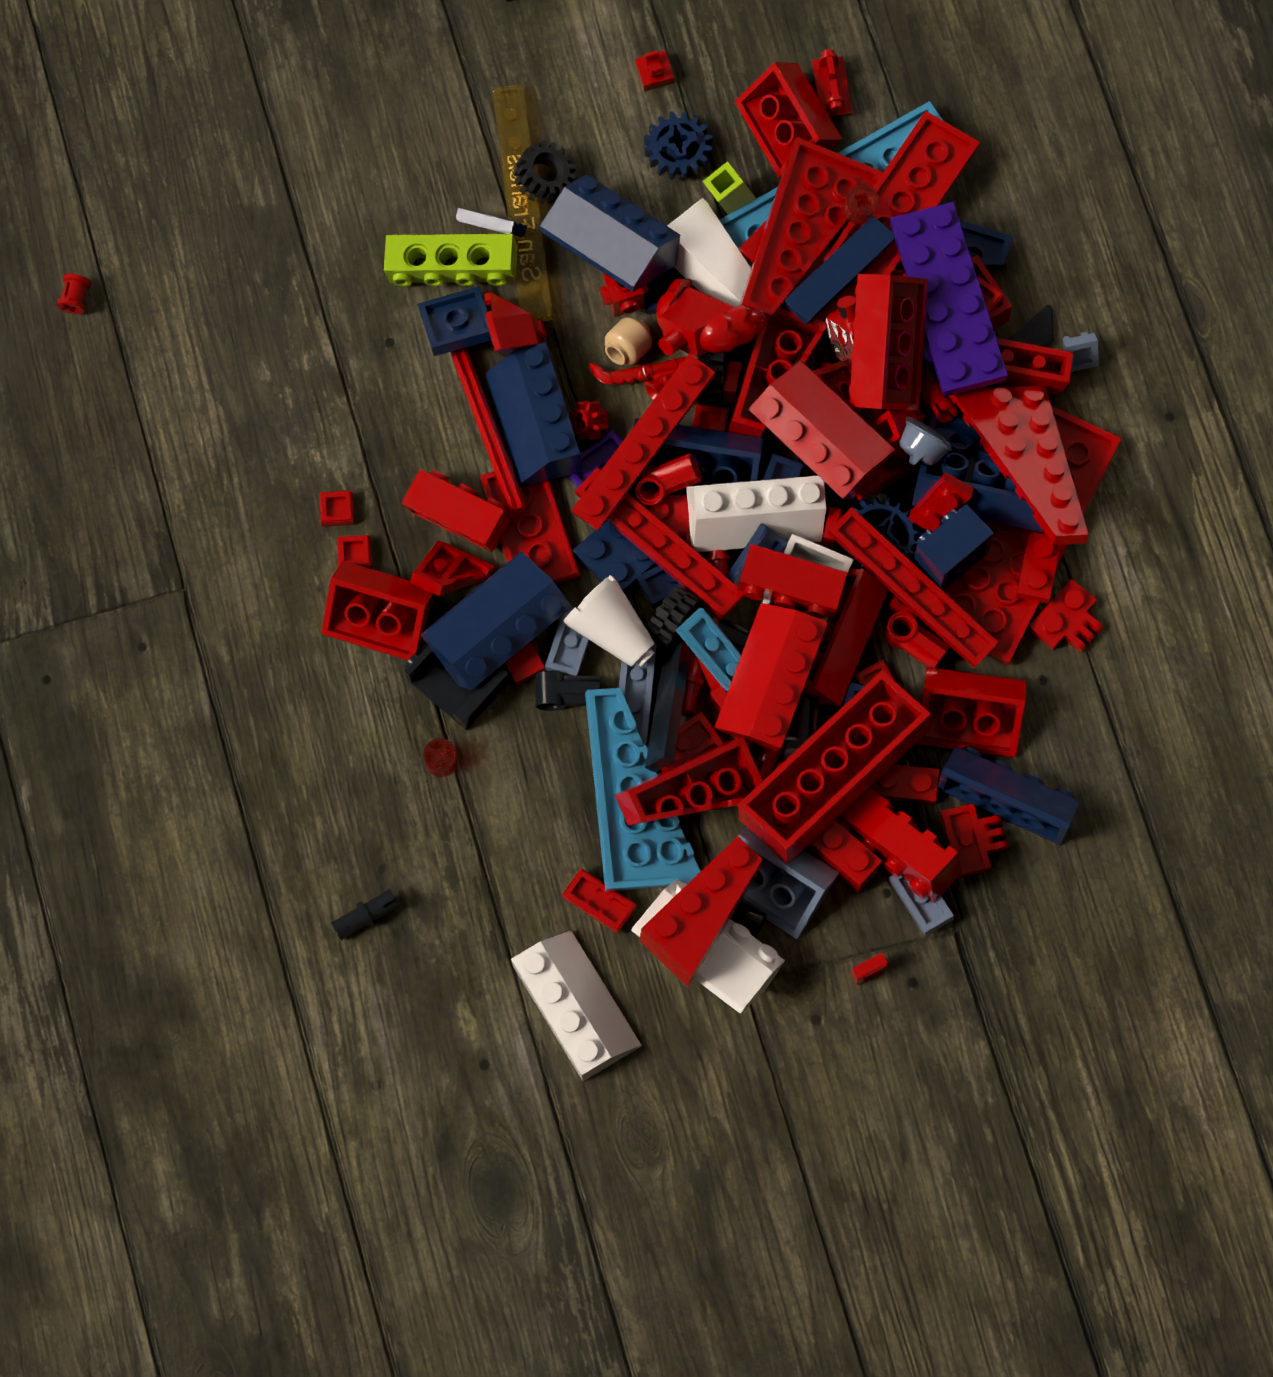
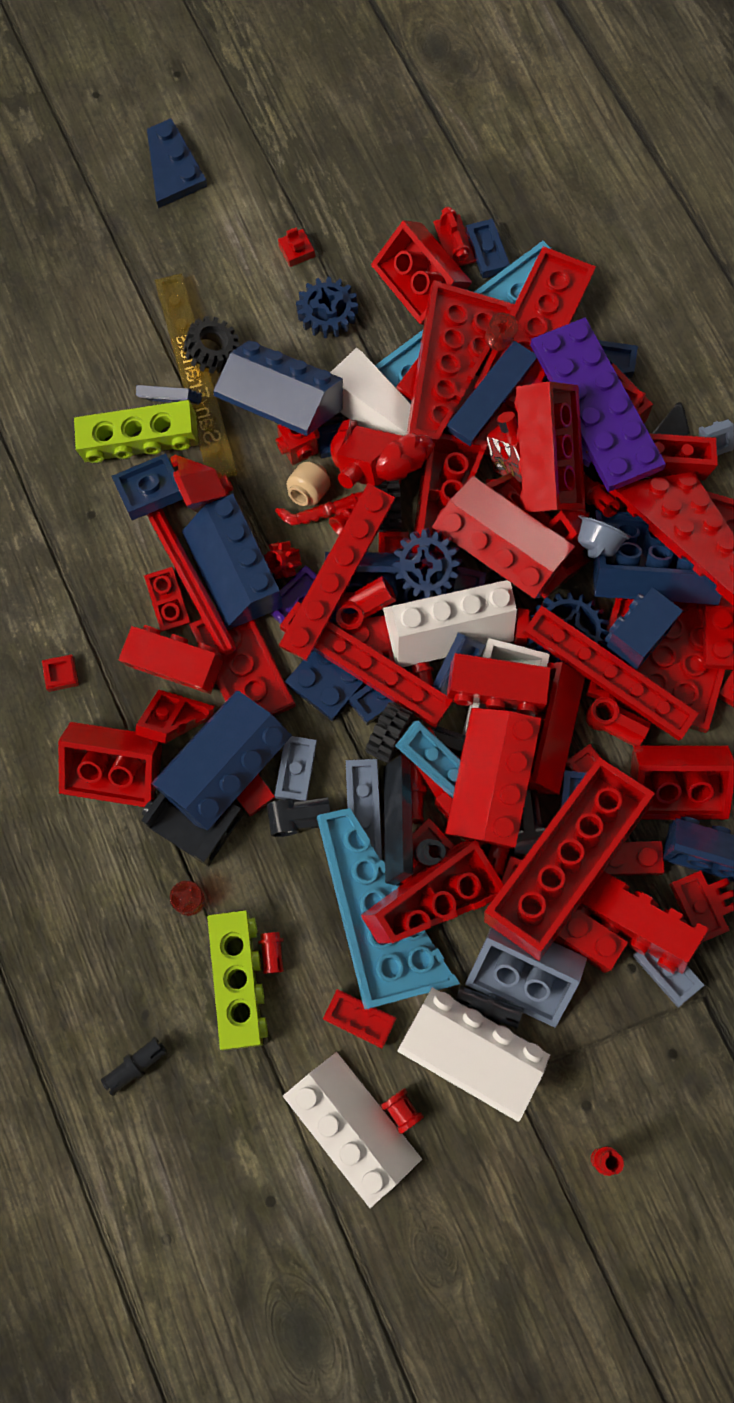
camera: 10 degrees left, 0 degrees up
red tile [337,535,372,569] -> none
white cone [564,575,655,667] -> none
red wedge [639,836,763,988] -> none
lime brick [702,161,756,215] -> none
red tile [723,361,741,404] -> none
red tile [851,953,888,985] -> none
red plate [908,472,974,532] -> none
none -> red slope [144,567,191,632]
none -> lime brick [207,910,268,1051]
none -> red pin [258,932,284,974]
none -> red bush [380,1088,424,1134]
none -> dark blue gear [393,528,462,598]
none -> black pin [414,839,446,866]
none -> dark blue plate [466,218,510,279]
none -> red pin [591,1147,624,1176]

